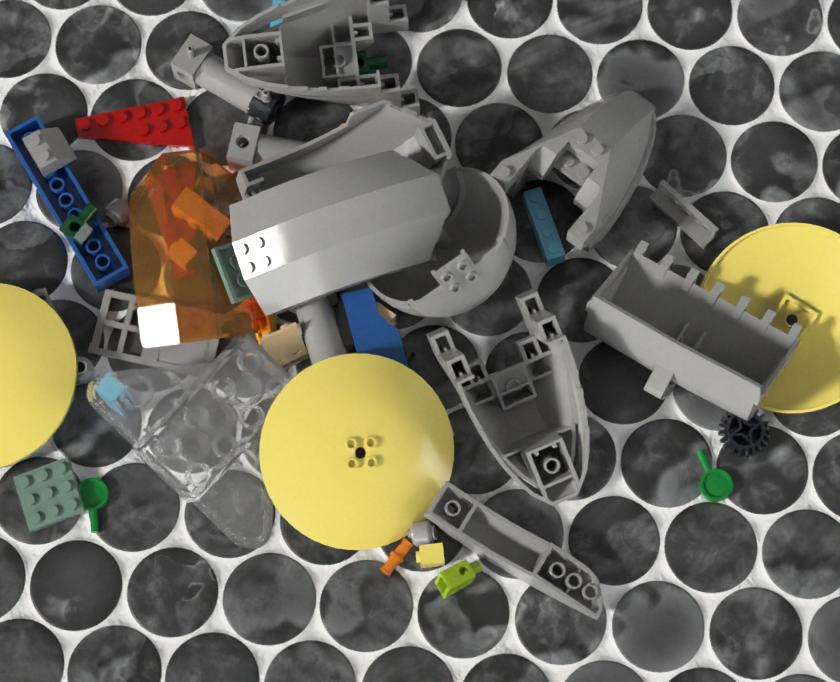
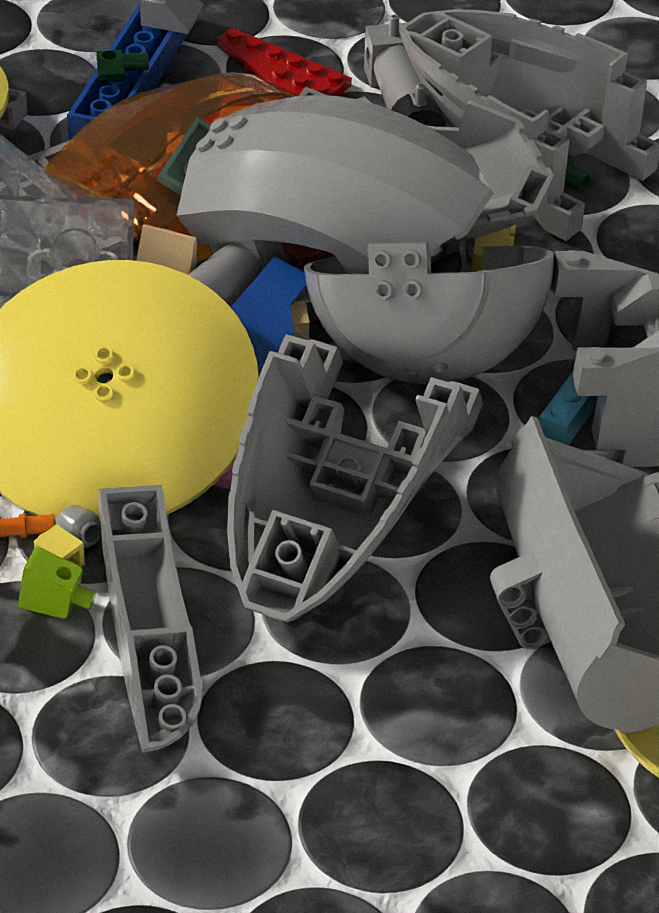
camera: 45 degrees right, 30 degrees down
green piece [696,449,733,502] -> none
black gear [718,409,771,458] -> none

